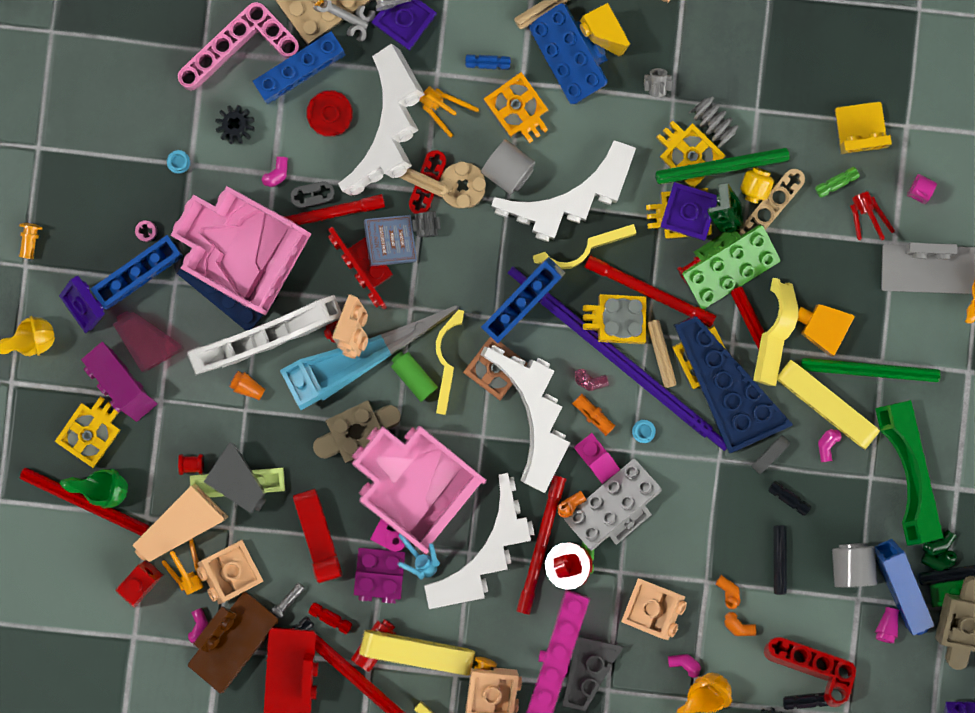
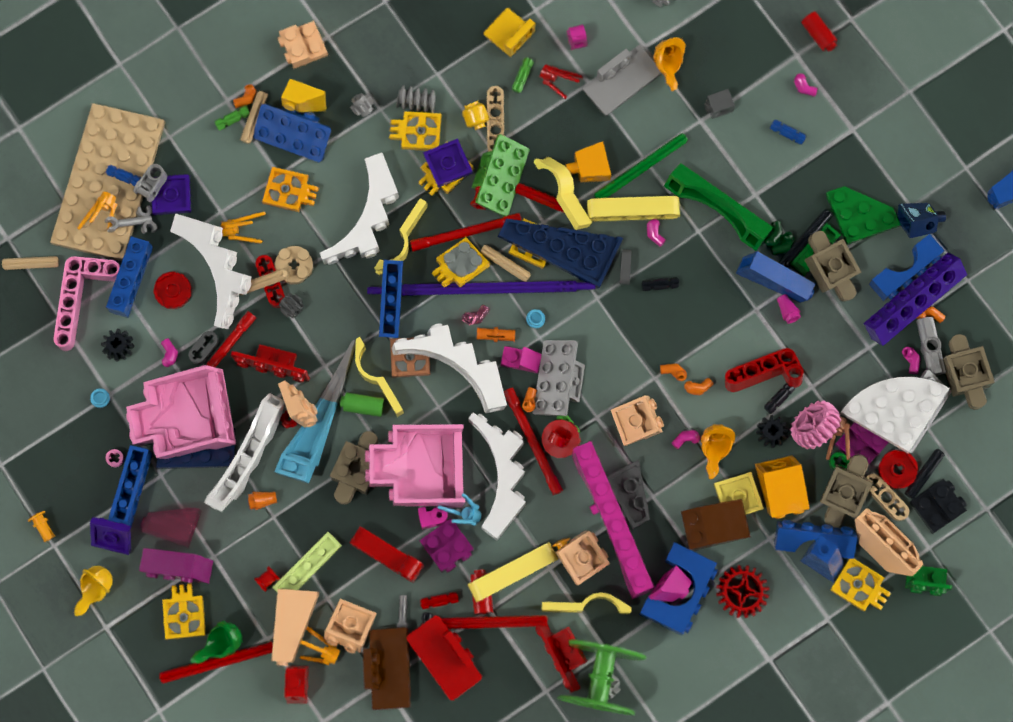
camera: 45 degrees left, 10 degrees down
dark pink arm [188,608,209,643] -> none
dark grey slope [204,442,266,513] -> none
sand blue tile [364,215,417,266] -> none
blue axle [465,54,511,70] -> none
light grey piece [481,139,535,195] -> none
green axle [655,148,790,184] -> none
dark green bracket [708,183,744,233] -> none
black axle [774,525,787,595] -> none
light grey piece [832,543,877,587] -> none

